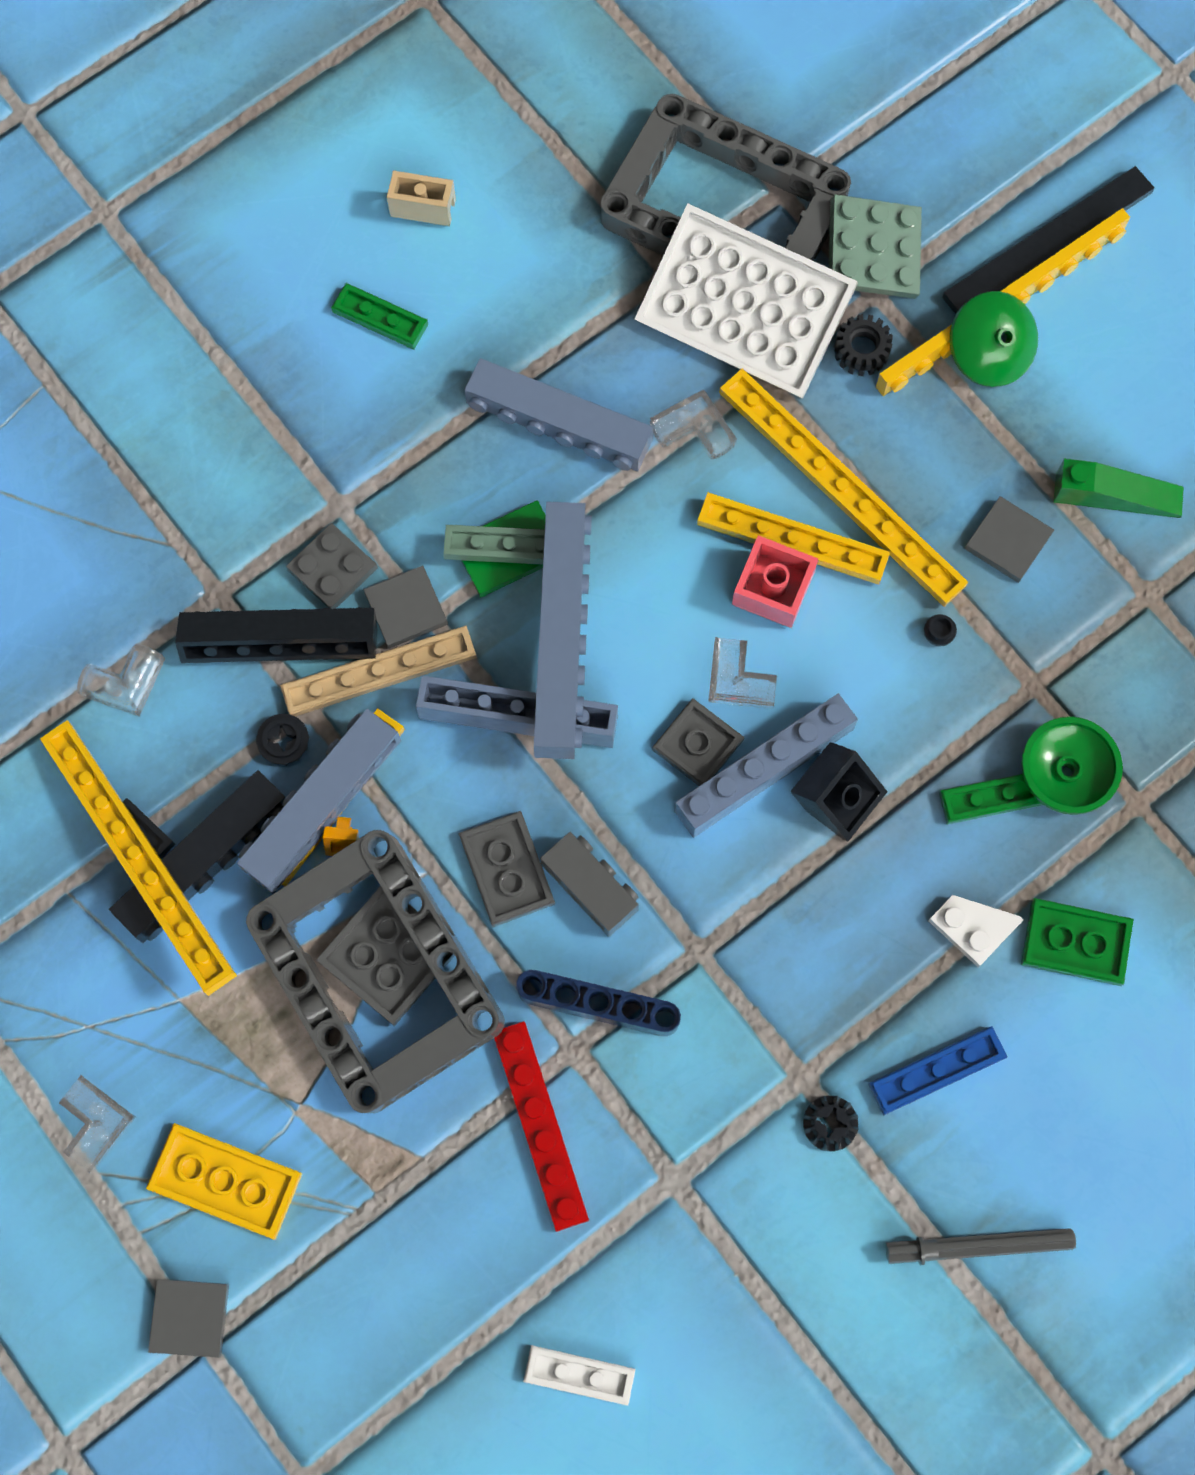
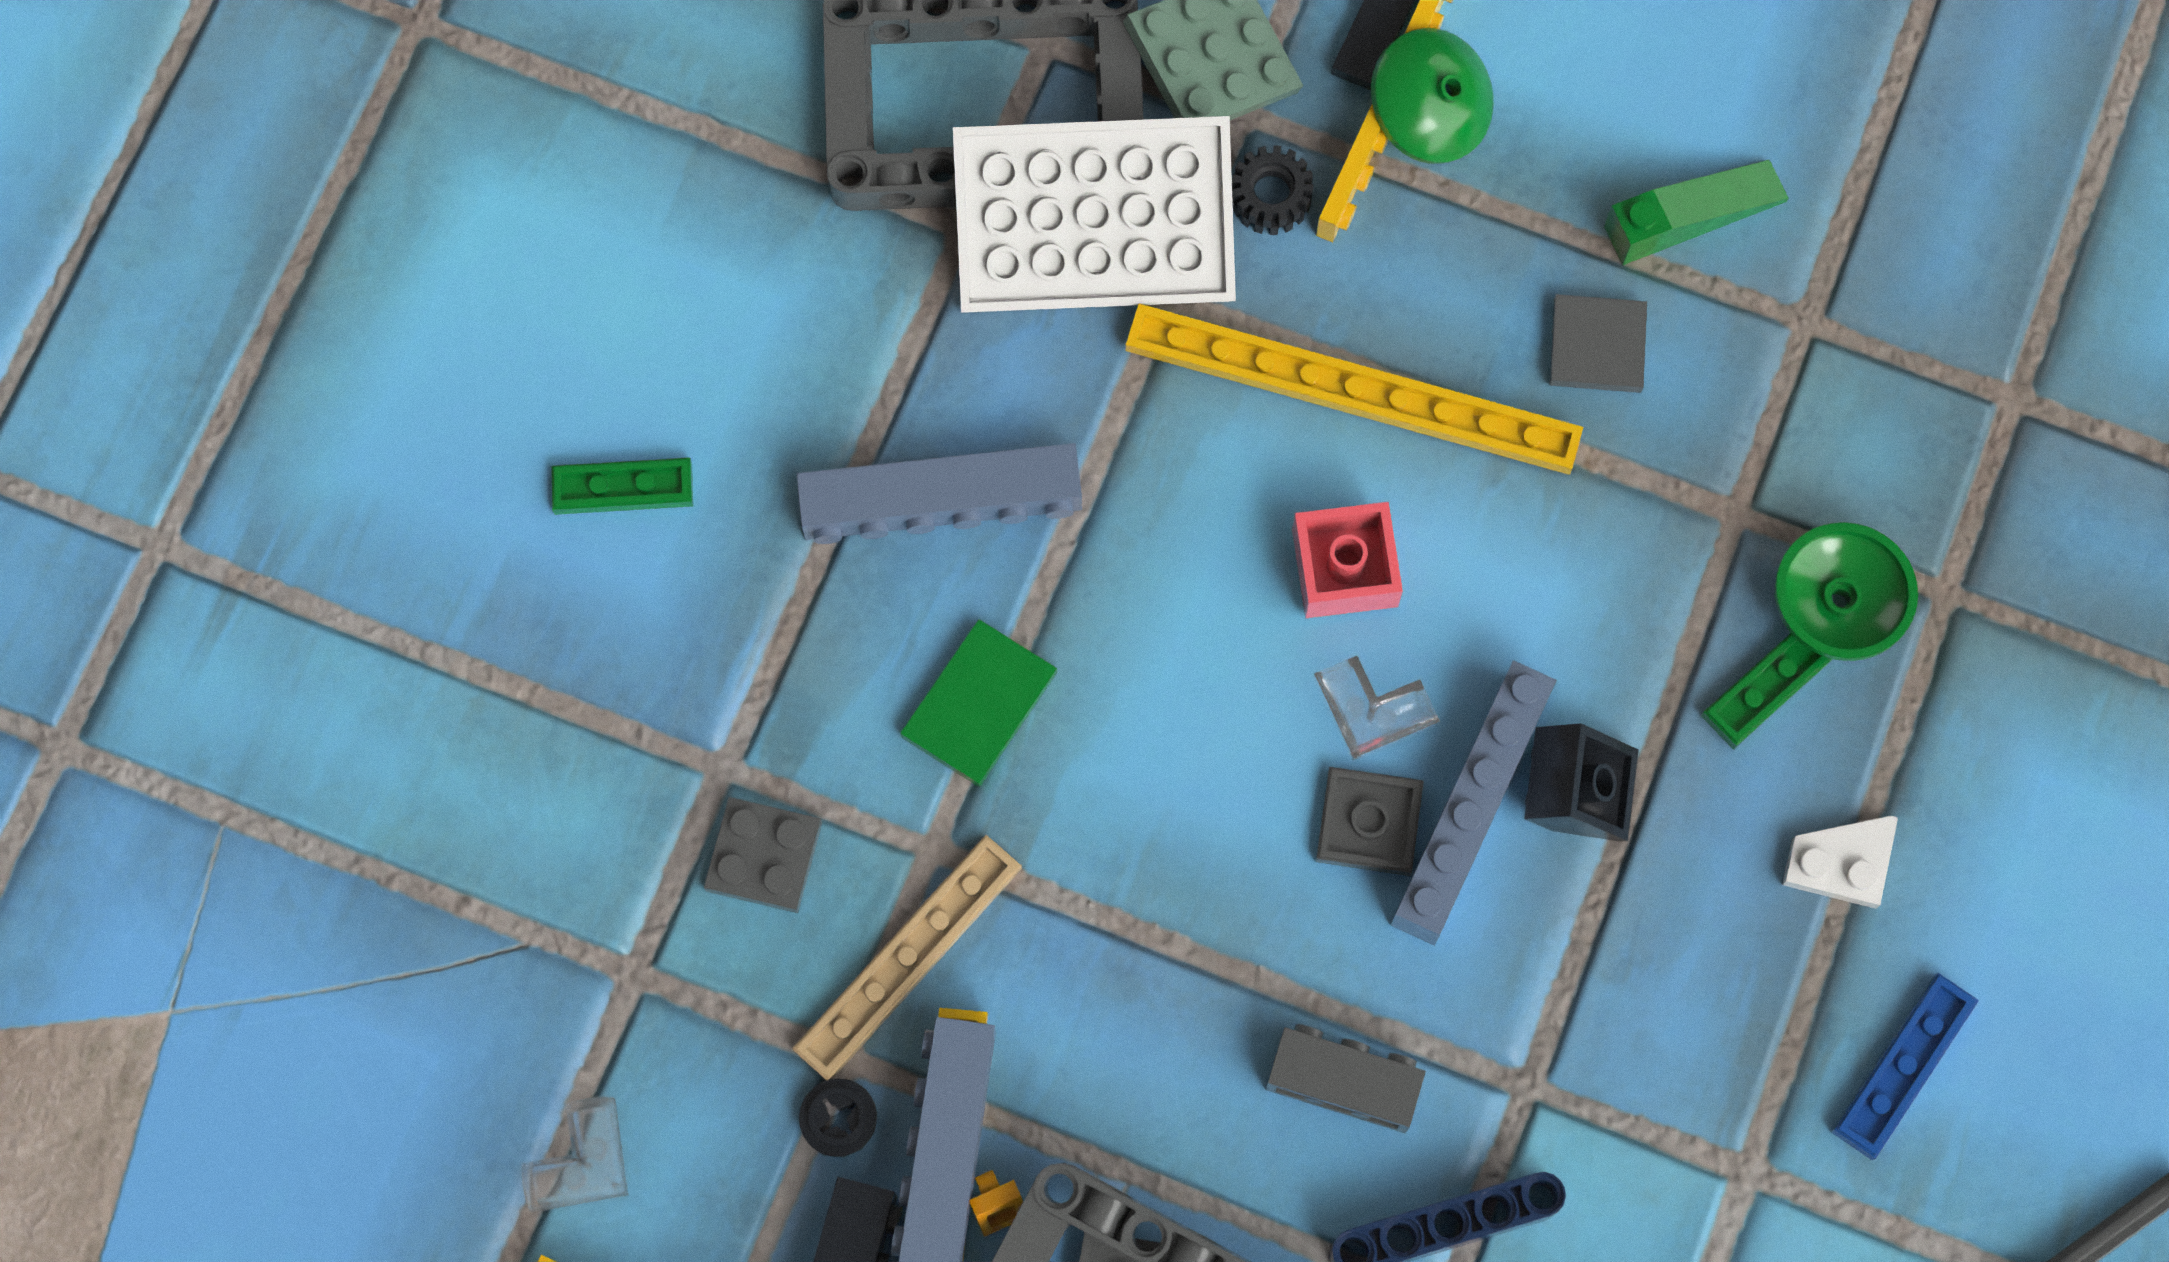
camera: 30 degrees left, 0 degrees up
black brick [175,607,378,663] -> none
dark grey tile [364,565,448,649] -> none
tan brick [387,171,456,226] -> none
sand blue brick [416,676,618,748] -> none
sand green plate [443,525,545,564] -> none
dark grey tile [459,811,555,928] -> none
sand blue brick [534,502,592,759] -> none
clear brick [650,389,737,459] -> none
yellow plate [697,492,890,585] -> none
black gear [803,1096,858,1152] -> none
black plate [924,614,957,646] -> none
green tile [1021,898,1134,986] -> none

